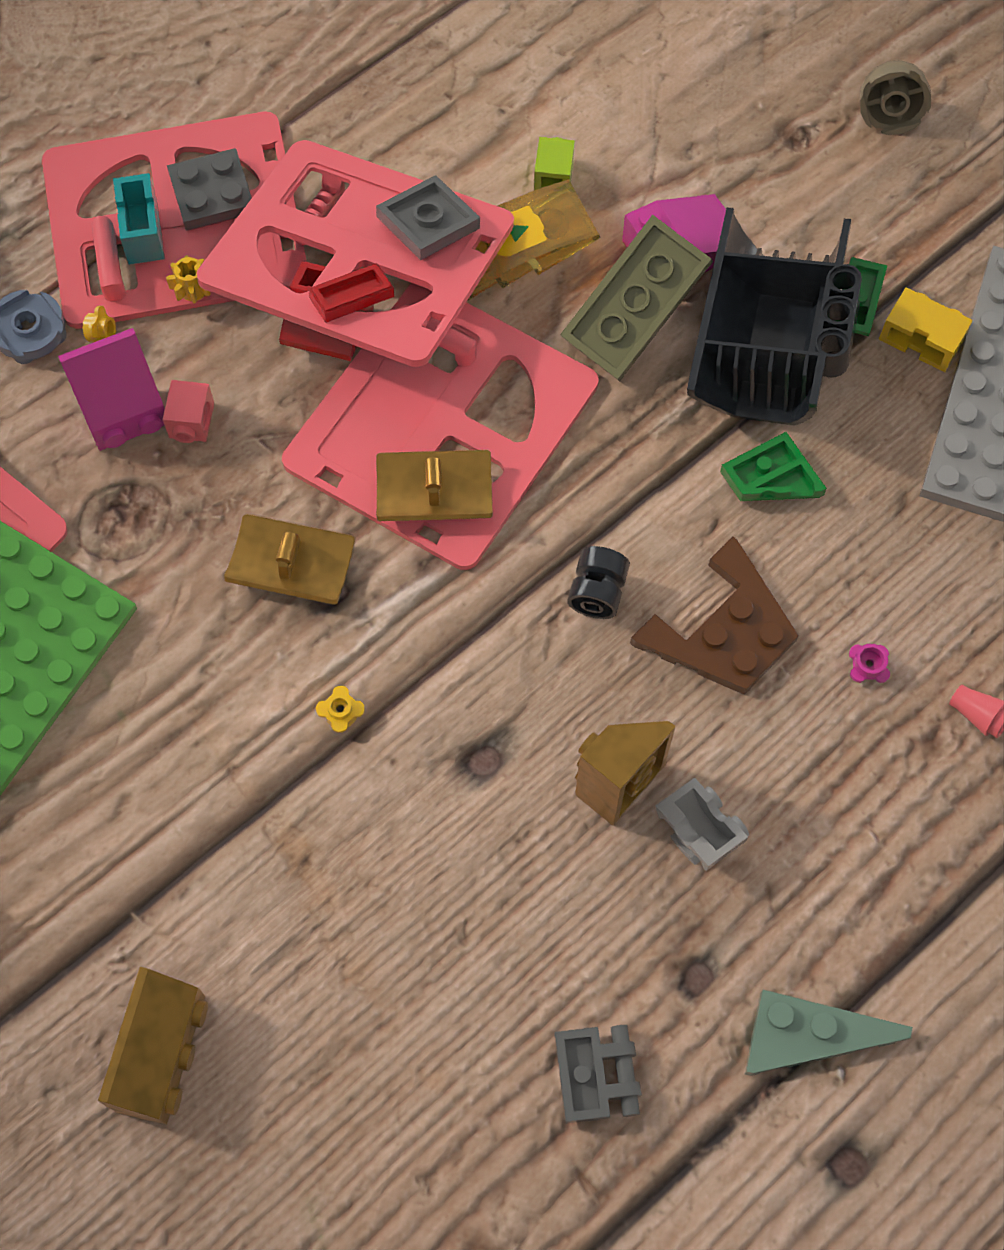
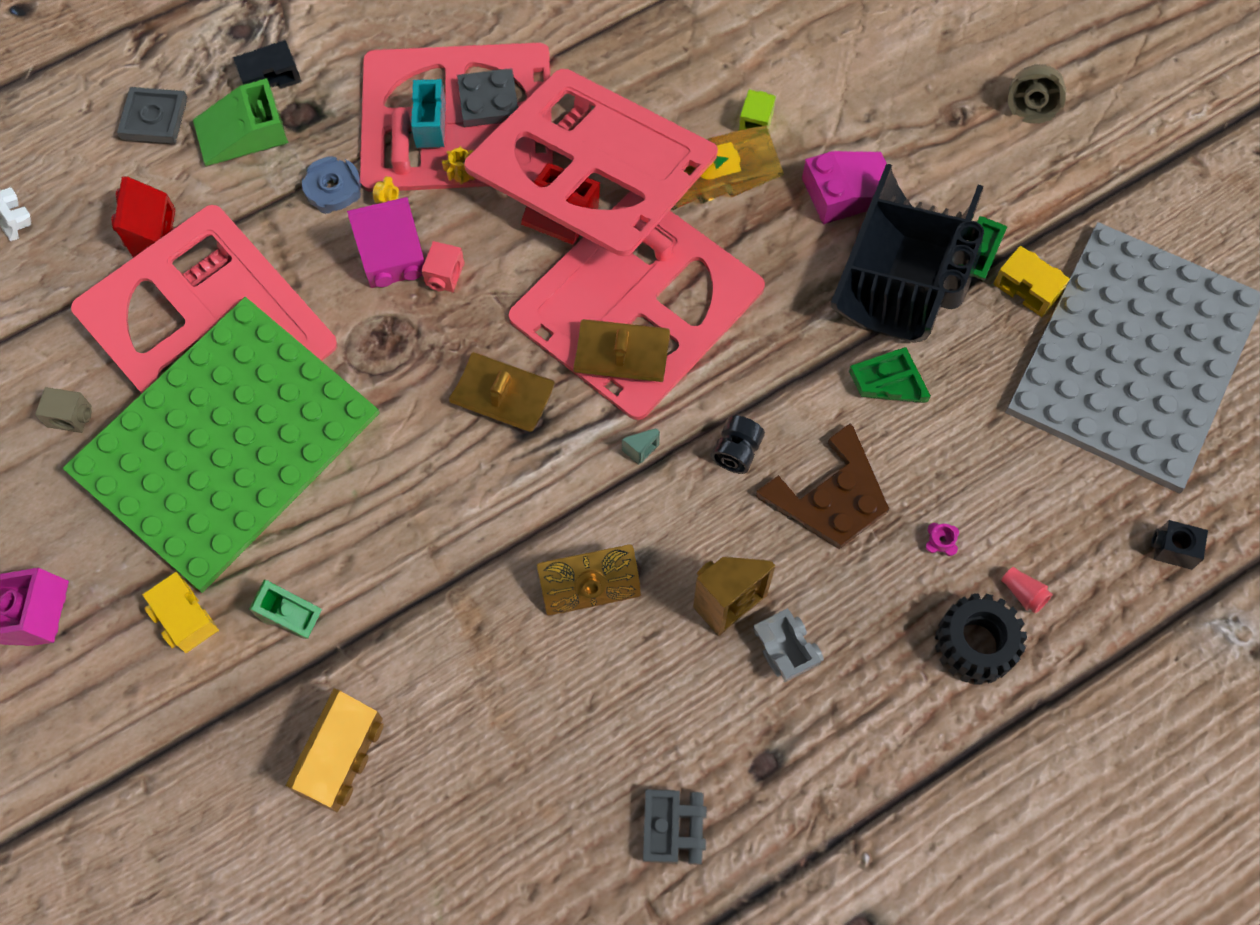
camera: 10 degrees right, 0 degrees up
red tile [308,263,394,323] -> none
yellow plate [316,686,365,733] -> none
dark grey plate [376,175,480,260] -> none
olive plate [560,215,713,382] -> none
sand green wing [745,990,913,1076] -> none
none -> slope [249,580,322,639]
none -> pearl gold shield [537,544,641,616]
none -> sand green slope [622,428,660,465]
none -> black tyre [935,593,1027,684]

